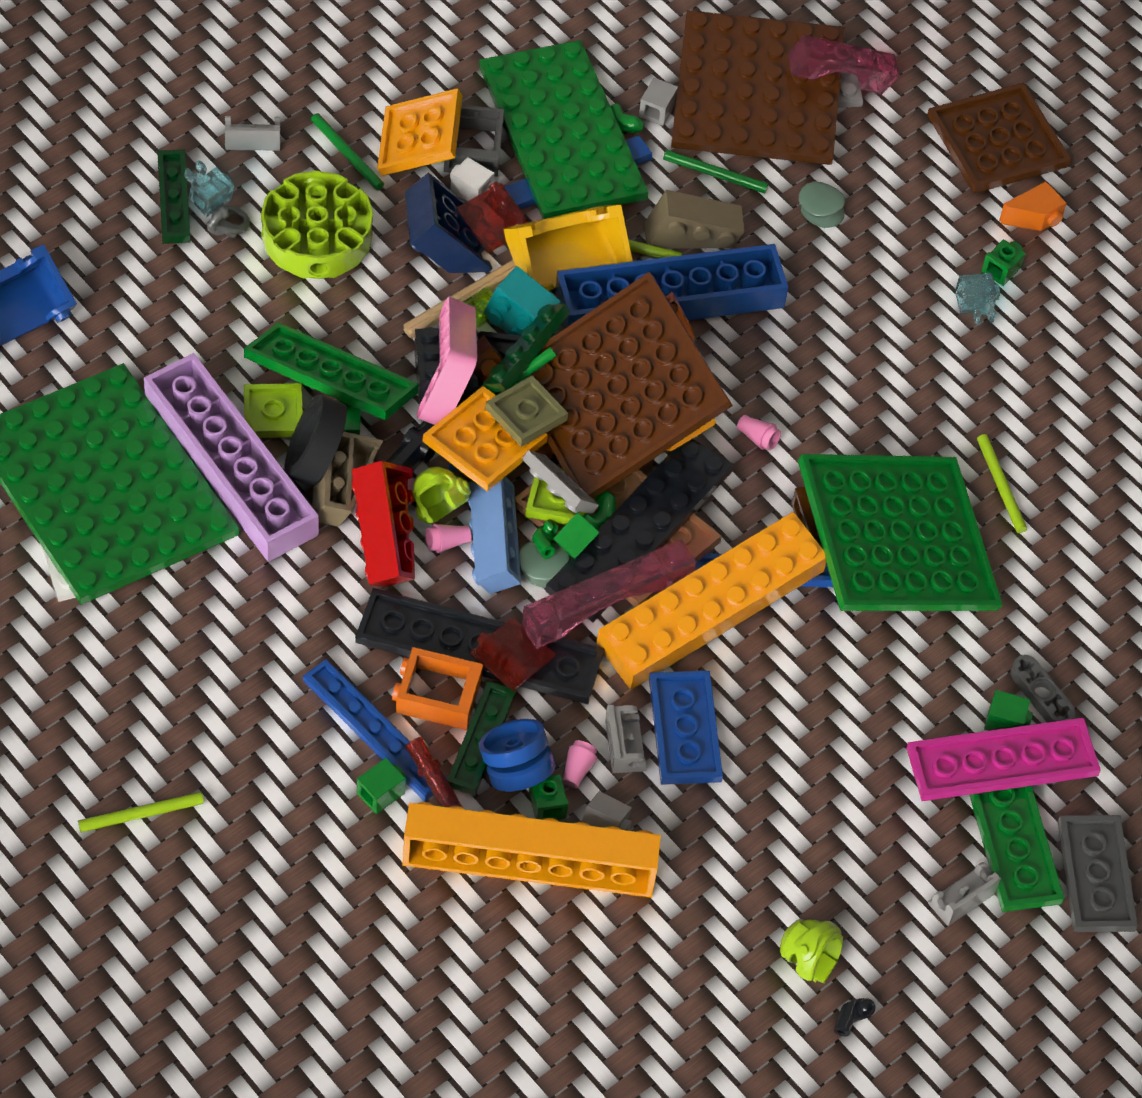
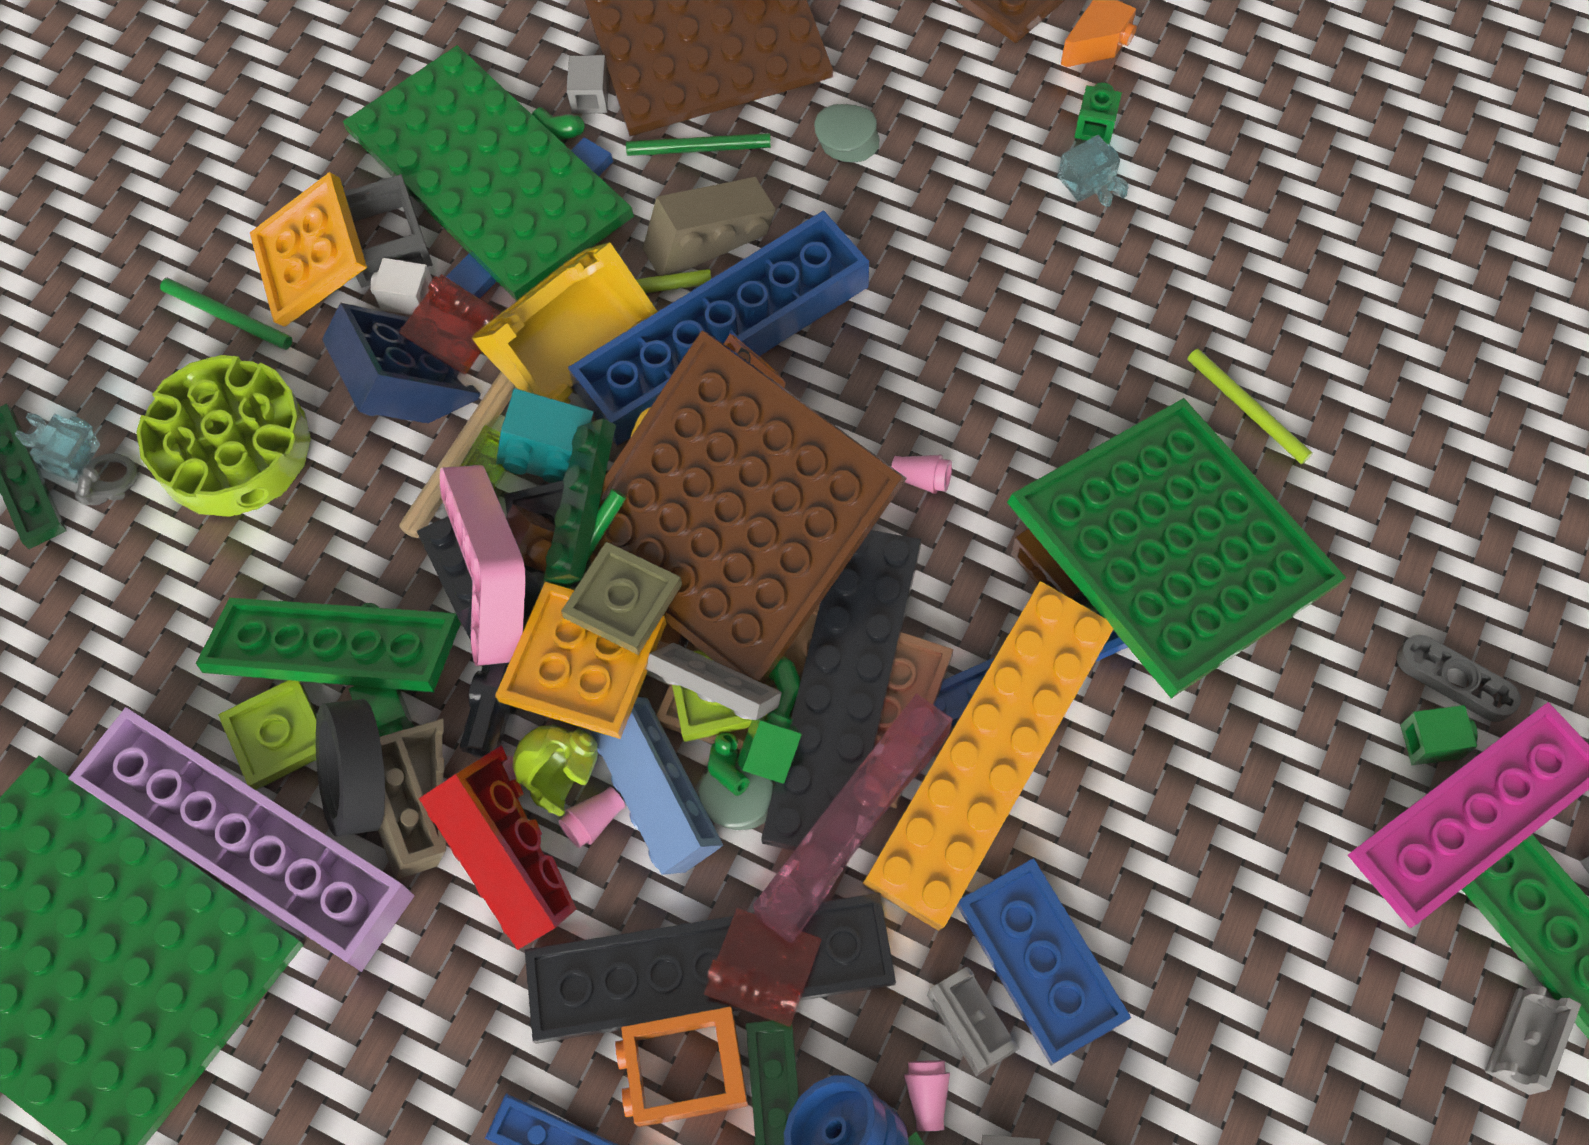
camera: 15 degrees left, 10 degrees up
light grey hinge [225,116,280,151] -> none

